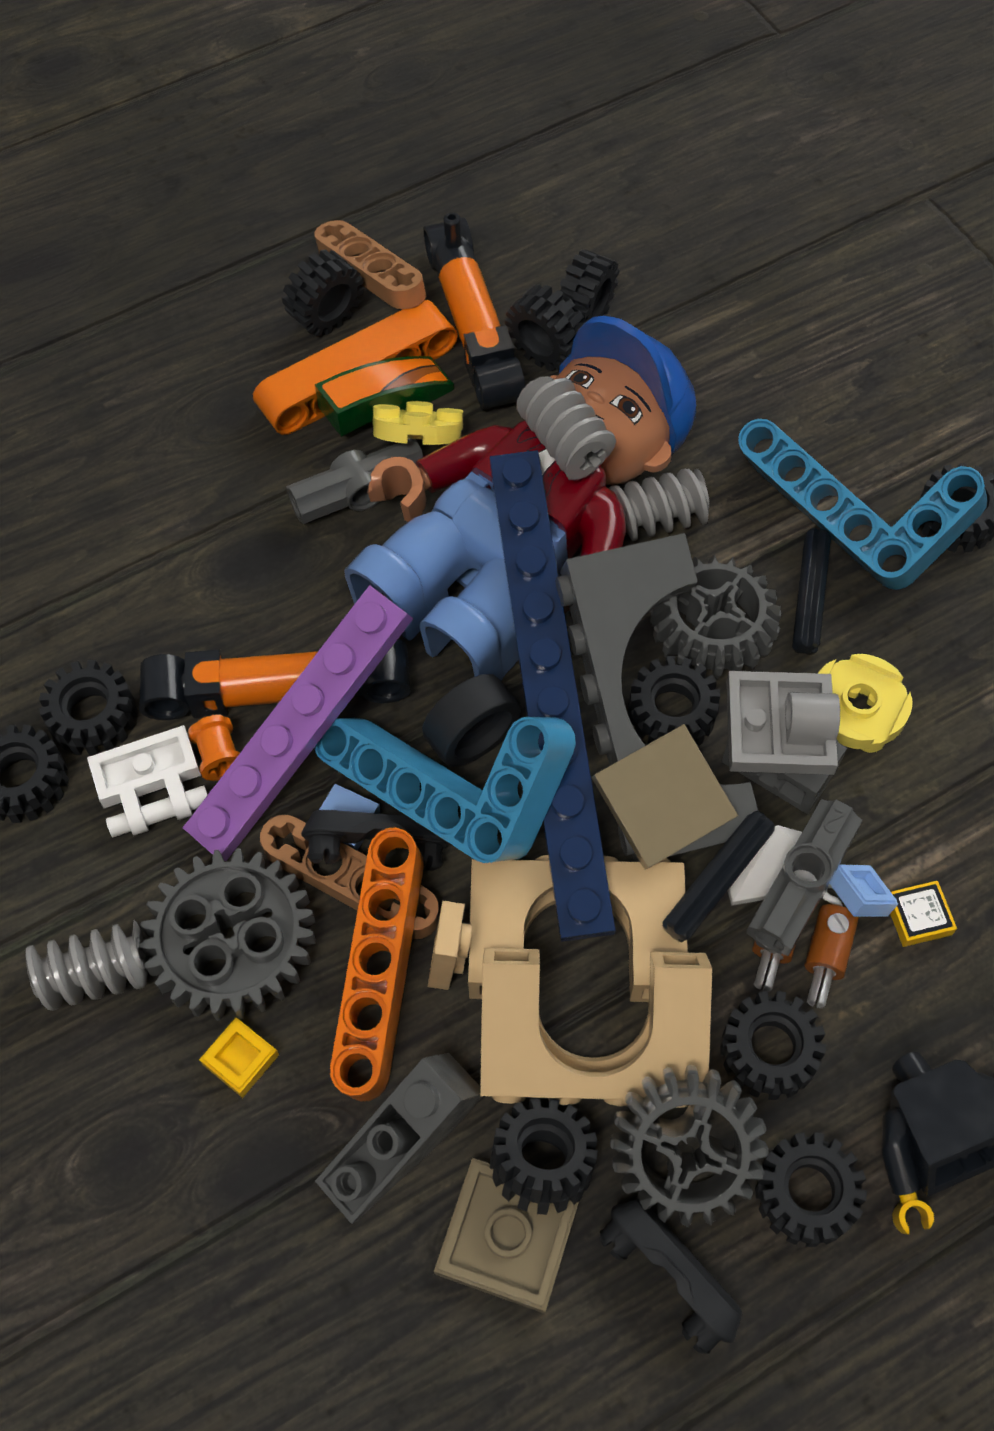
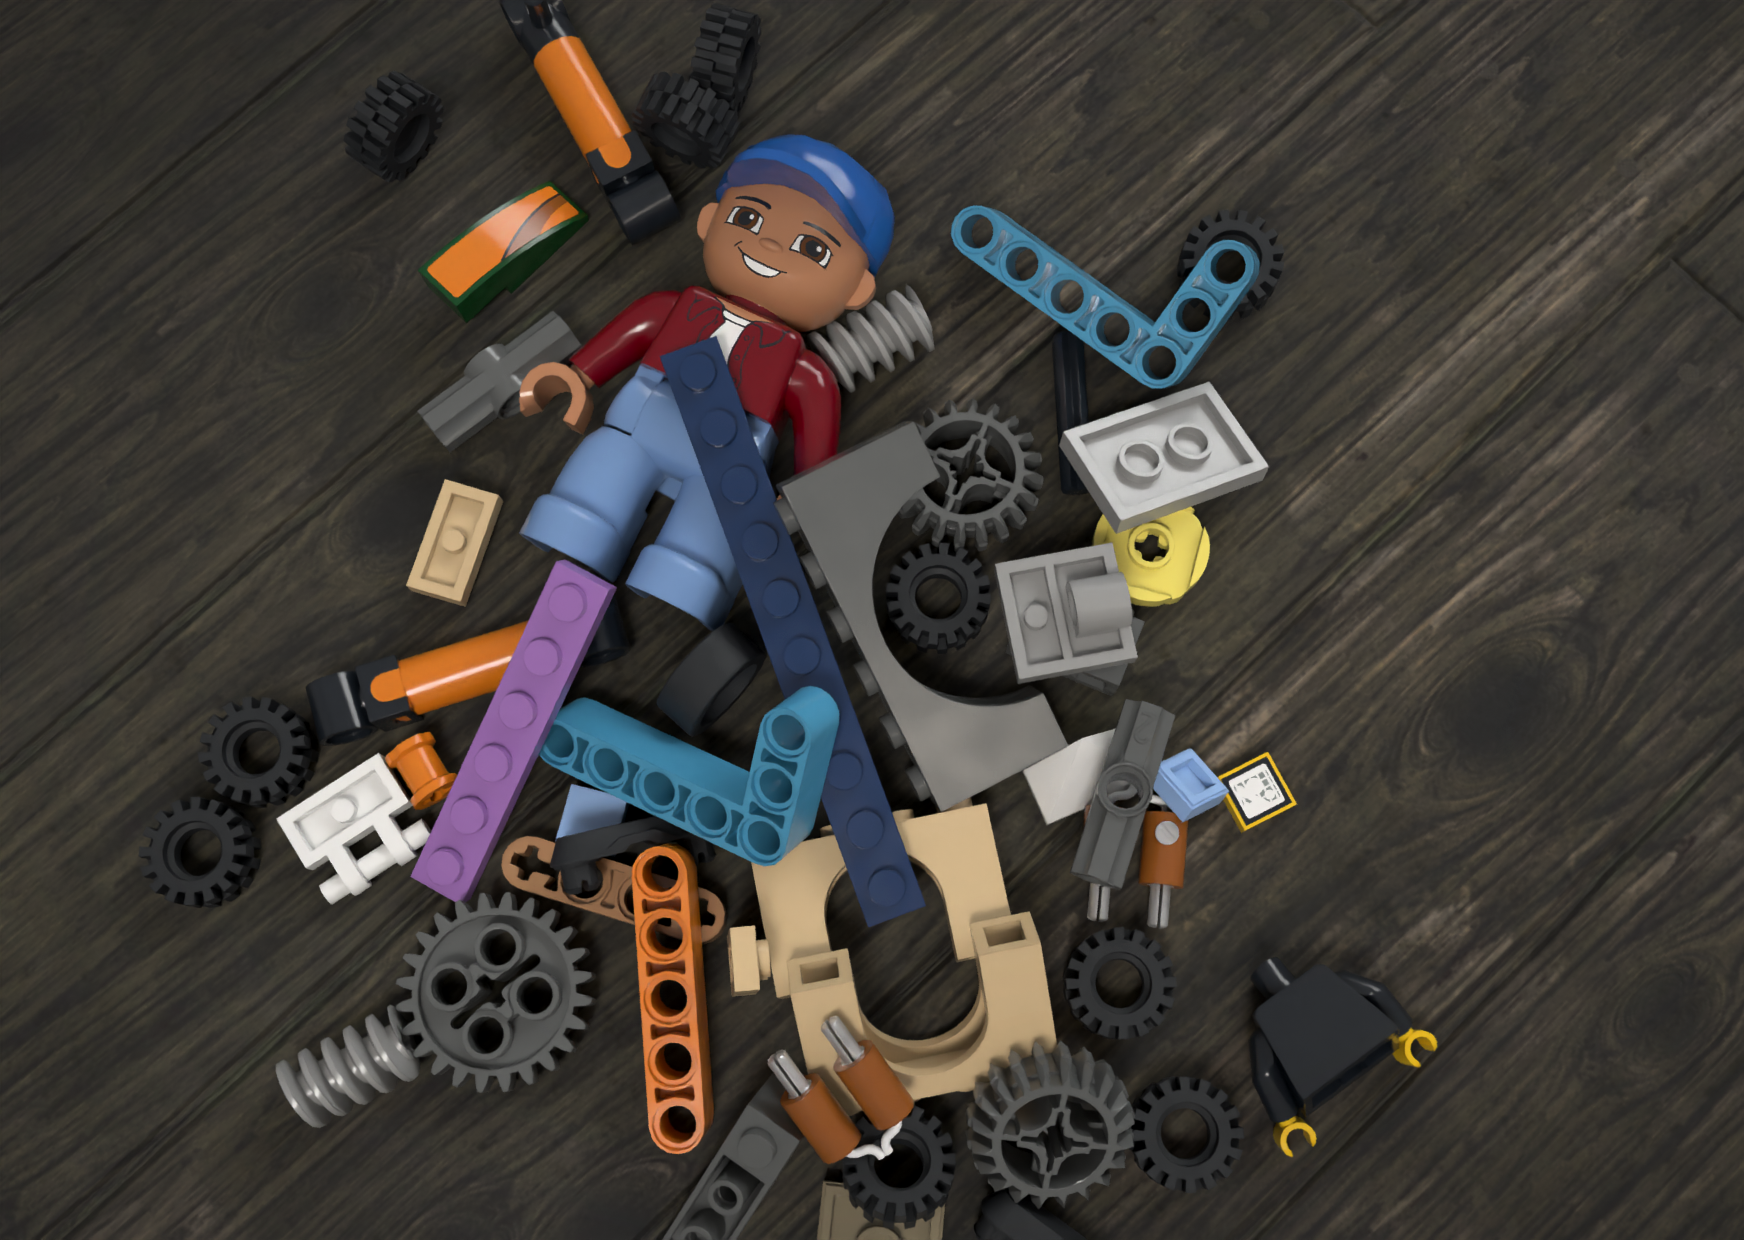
camera: 10 degrees left, 15 degrees up
yellow tile [199,1017,279,1098] -> none
orange beam [253,300,458,435] -> none
medium nougat beam [314,220,426,309] -> none
light yellow plate [373,401,463,445] -> none
light grey piece [516,376,616,480] -> none
dark tan tile [591,724,738,869] -> none
black axle [662,811,775,942] -> none
none -> tan plate [406,479,503,607]
none -> dark orange piece [768,1016,915,1164]
none -> light grey plate [1059,381,1269,534]

